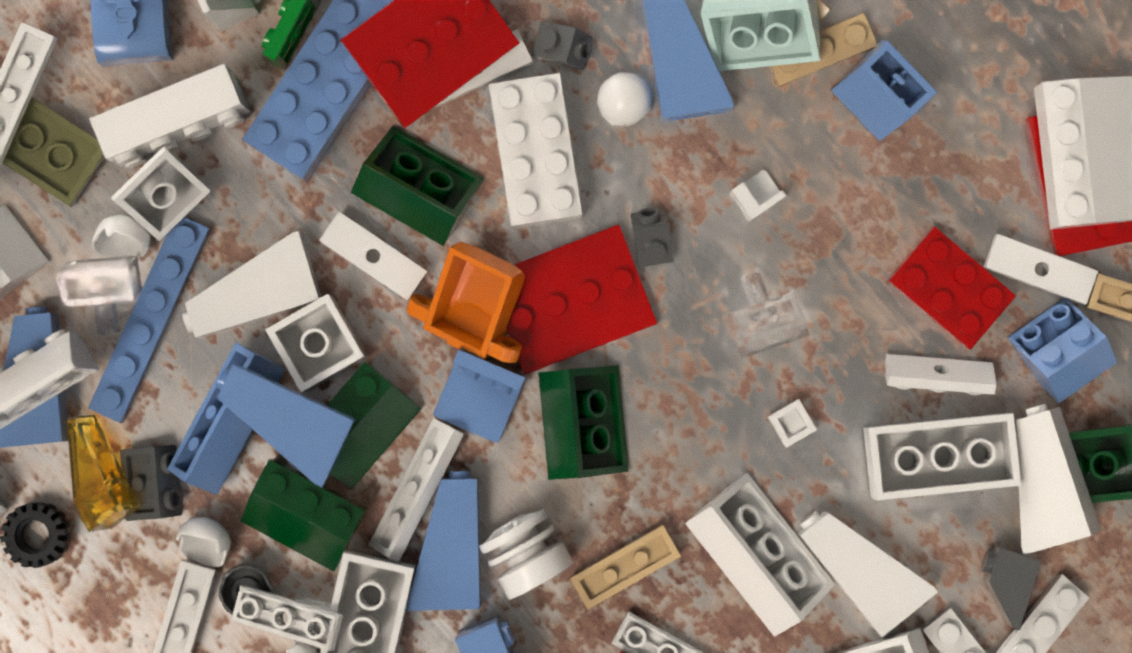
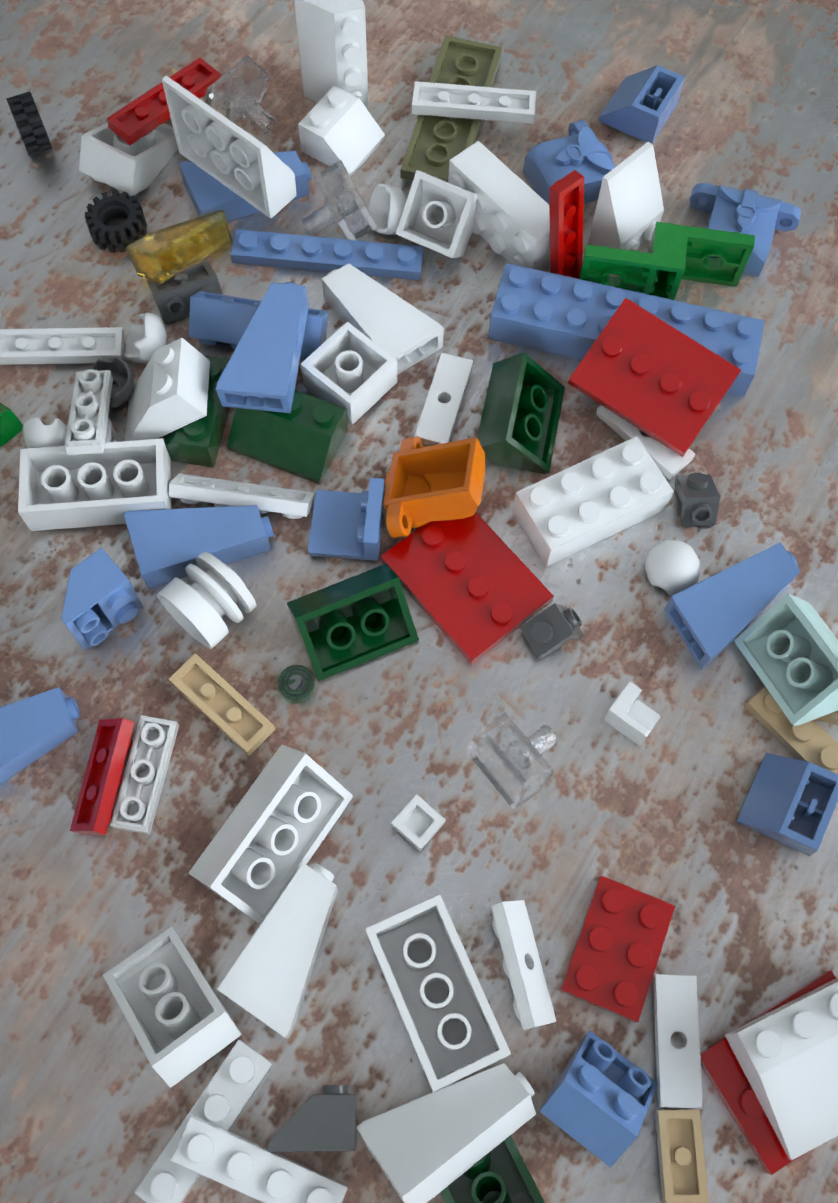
camera: 65 degrees right, 20 degrees down
none -> white slope [124,338,210,441]
none -> clear green tile [278,665,316,704]
none -> red plate [549,170,584,279]

